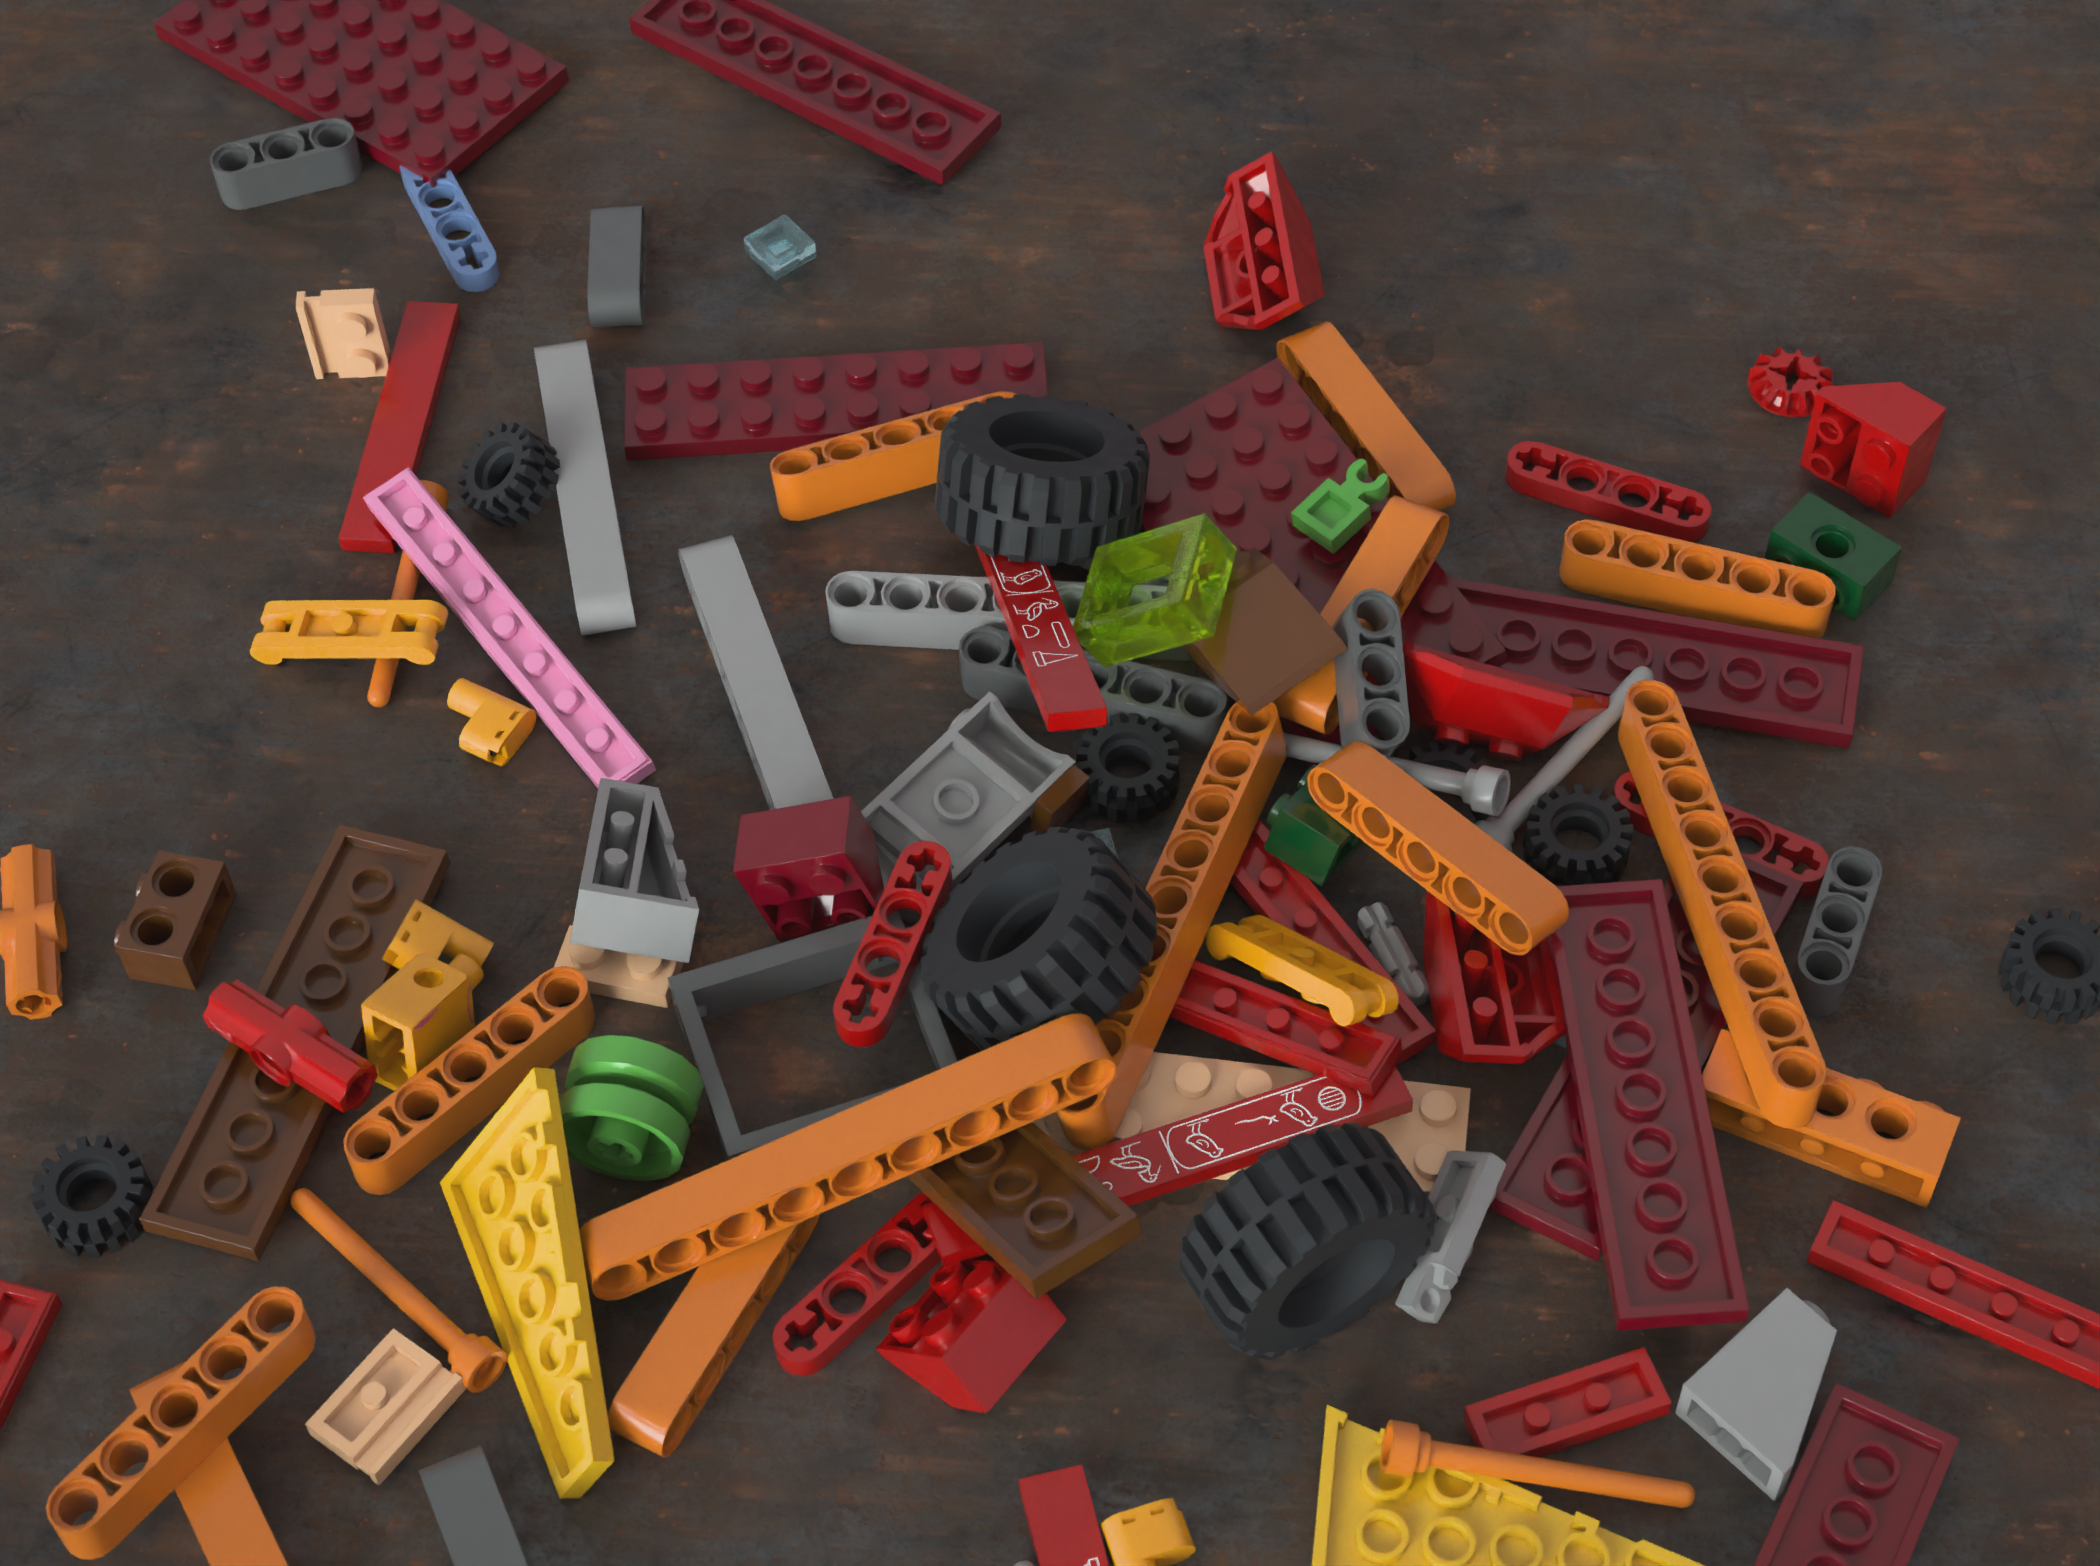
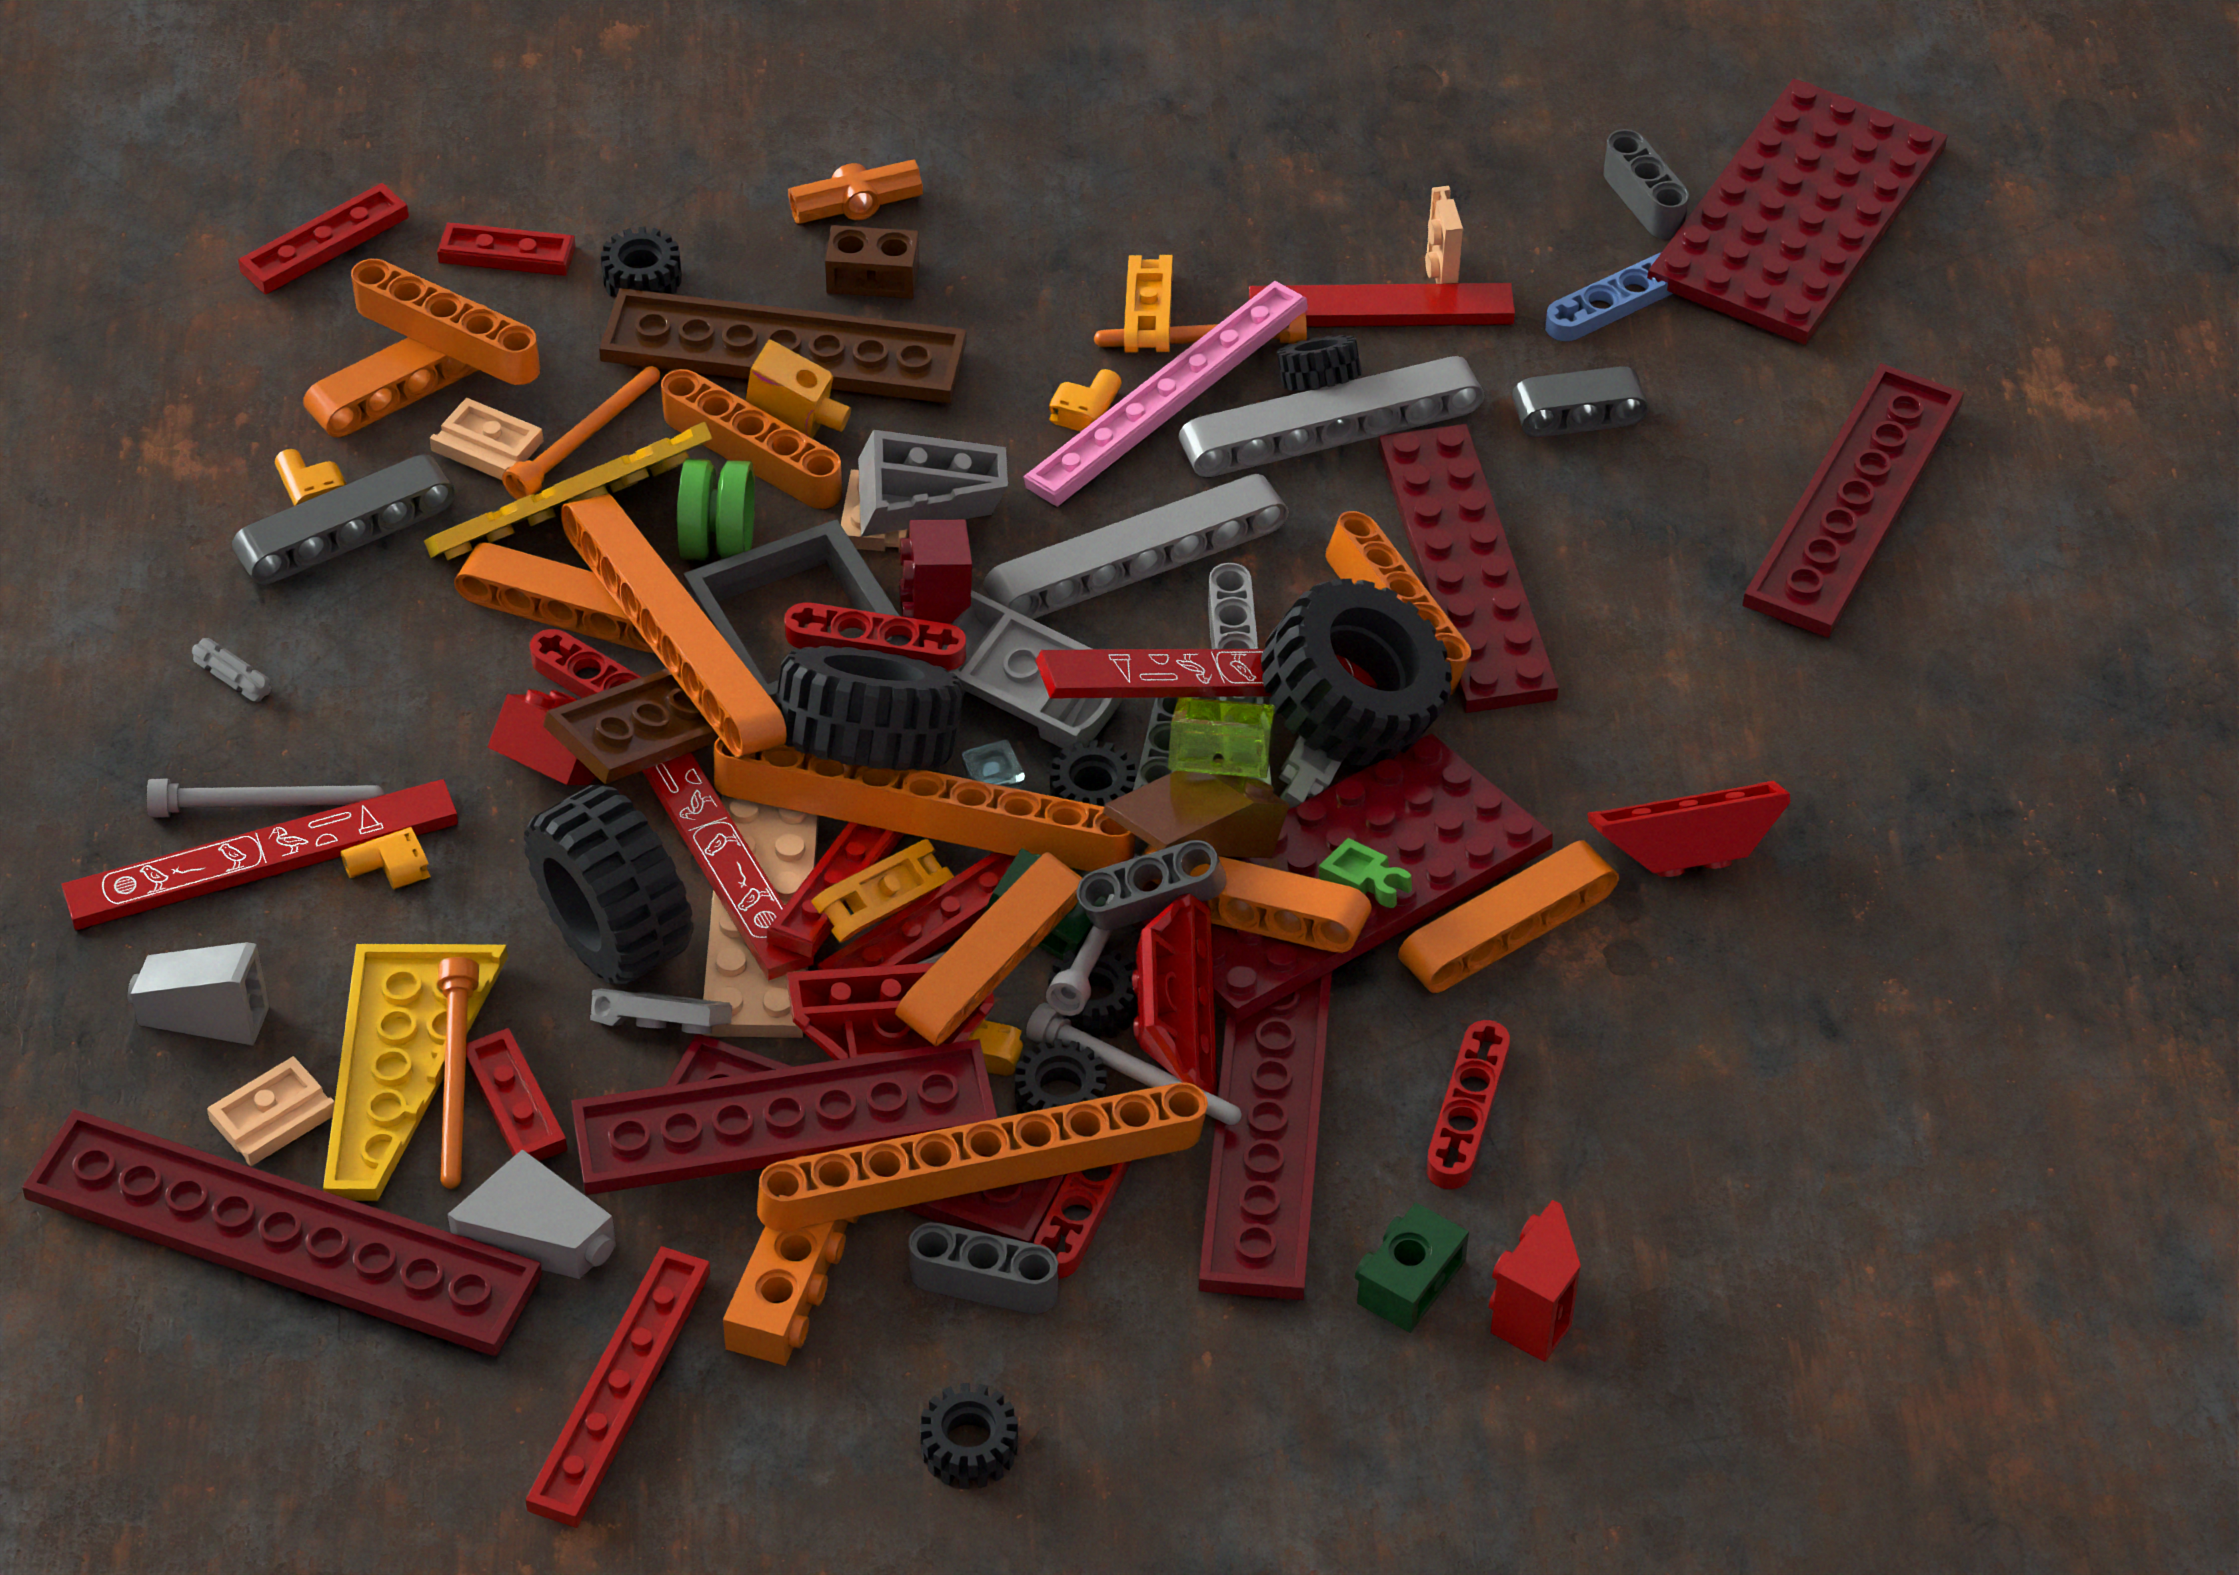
camera: 80 degrees right, 5 degrees down
red piece [202,979,378,1113] -> none
light orange piece [382,899,494,970] -> none
clear light blue plate [744,214,817,280] -> none
reddish brown tile [1031,765,1090,833] -> none
orange beam [1559,519,1835,639] -> none
red gear [1748,347,1834,417] -> none

